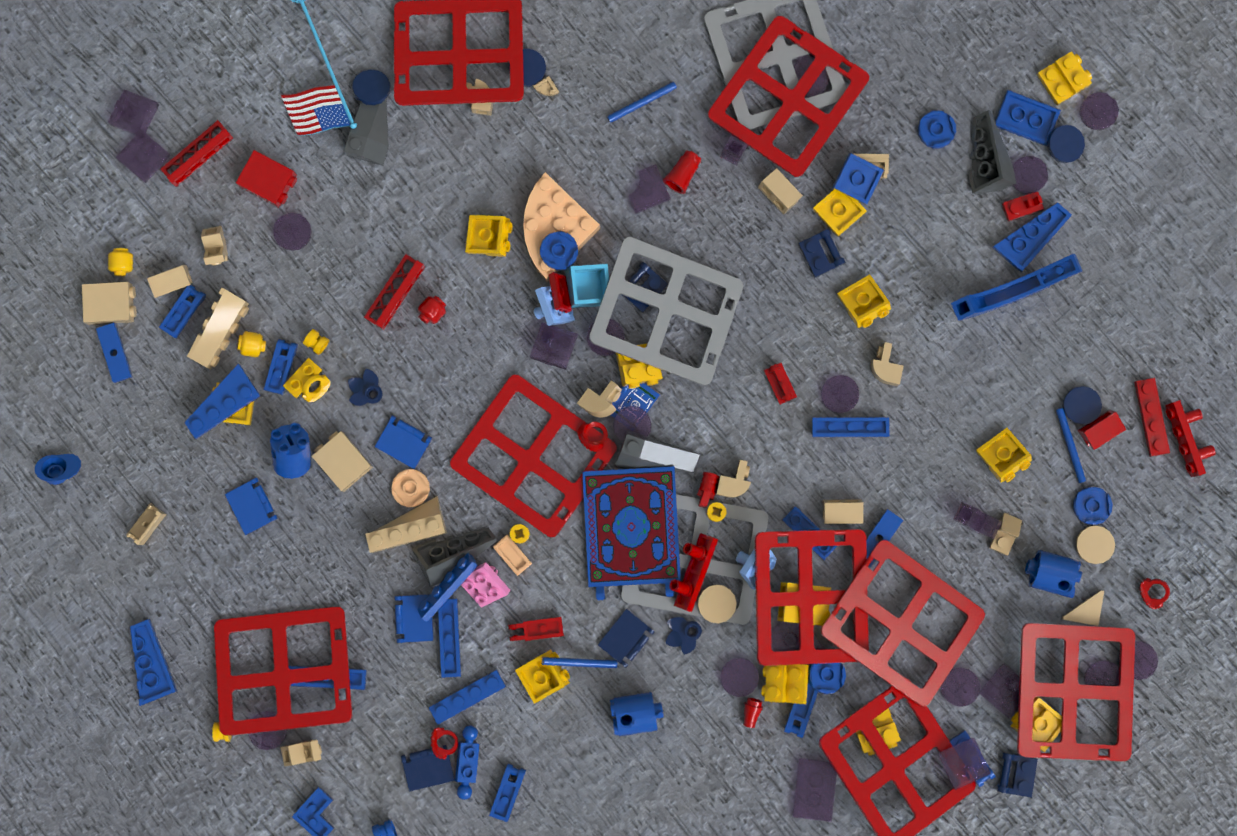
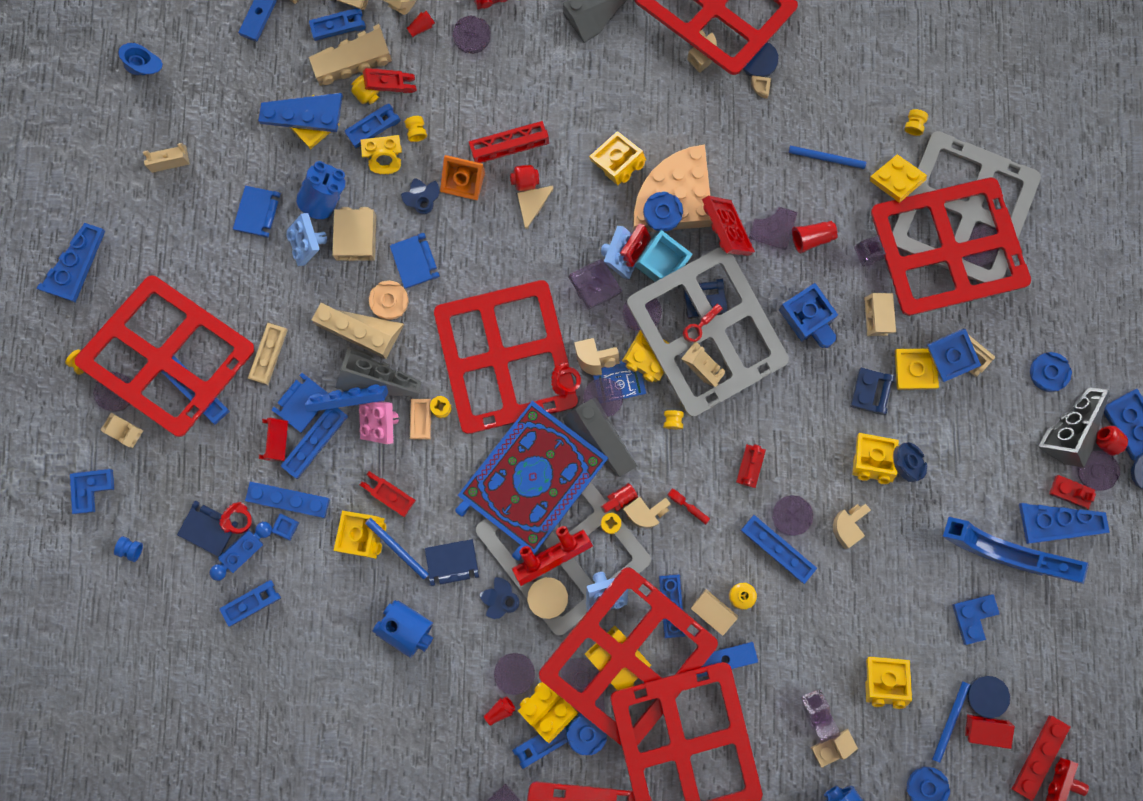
camera: 40 degrees right, 5 degrees down
none -> tan tile [248,323,288,385]
none -> red hinge [259,418,288,462]
none -> blue tile [272,514,299,541]
none -> light blue plate [287,213,327,266]
none -> red hinge [363,68,417,93]
none -> red cone [406,11,435,37]
none -> orange slope [440,155,485,200]
none -> tan tile [517,186,553,229]
none -> yellow wheel [663,410,684,430]
none -> red piece [667,488,710,525]
none -> tan hinge [682,342,725,387]
none -> red piece [683,304,722,343]
none -> red plate [702,195,755,256]
none -> yellow head [729,583,757,610]
none -> blue brick [779,283,838,348]
none -> yellow plate [870,154,927,203]
none -> dark blue tile [893,442,927,482]
none -> yellow wheel [904,109,928,136]
none -> blue plate [952,594,1000,645]
none -> red head [1096,426,1128,456]

